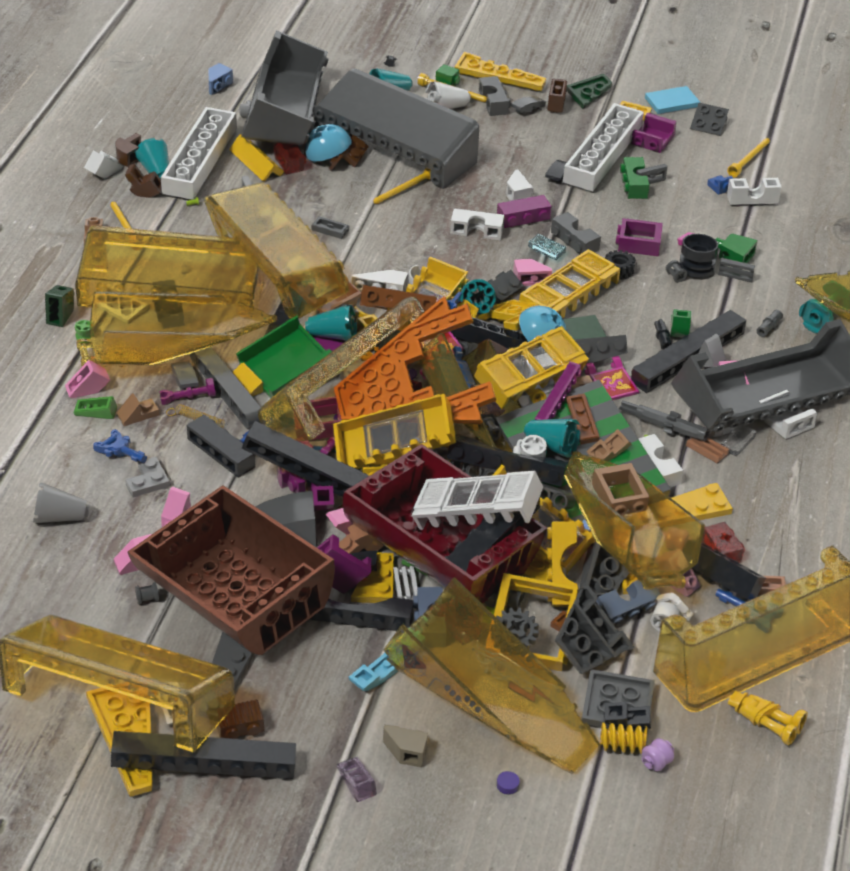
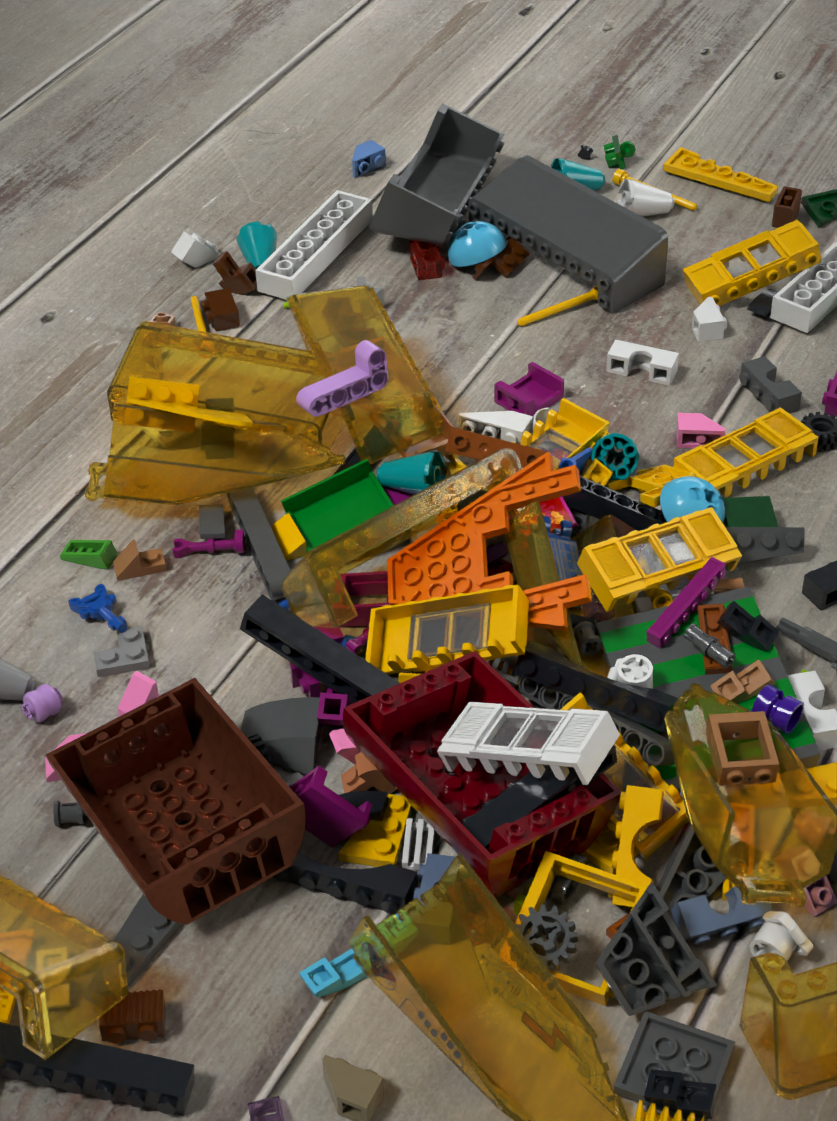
camera: 15 degrees right, 0 degrees up
dark green torso [45,285,75,327] -> none
bright pink slope [65,360,110,398] -> none
bright green wheel [75,320,94,343] -> none
reddish brown brick [115,133,141,167] -> none
yellow piece [166,404,224,428] -> none
black brick [187,415,256,477] -> none
yellow panel [229,134,284,182] -> none
dark grey tile [311,216,349,239] -> none
green brick [435,64,460,86] -> none
dark grey arch [479,76,511,116] -> none
dark grey bracket [487,270,524,304] -> none
magenta brick [497,195,552,228] -> none
dark grey slope [511,96,546,114] -> none
teal cone [524,419,580,458] -> none
clear light blue plate [528,234,566,260] -> none
flag [585,356,639,400] -> none
none -> lavender piece [21,684,63,723]
none -> yellow piece [124,376,253,431]
none -> reddish brown brick [202,288,240,331]
none -> lavender beam [296,340,389,417]
none -> magenta panel [494,362,564,417]
none -> green hips [603,135,636,170]
none -> yellow window [682,219,822,306]
none -> dark grey pin [684,624,736,669]
none -> black slope [717,601,780,652]
none -> dark purple wheel [752,685,804,734]

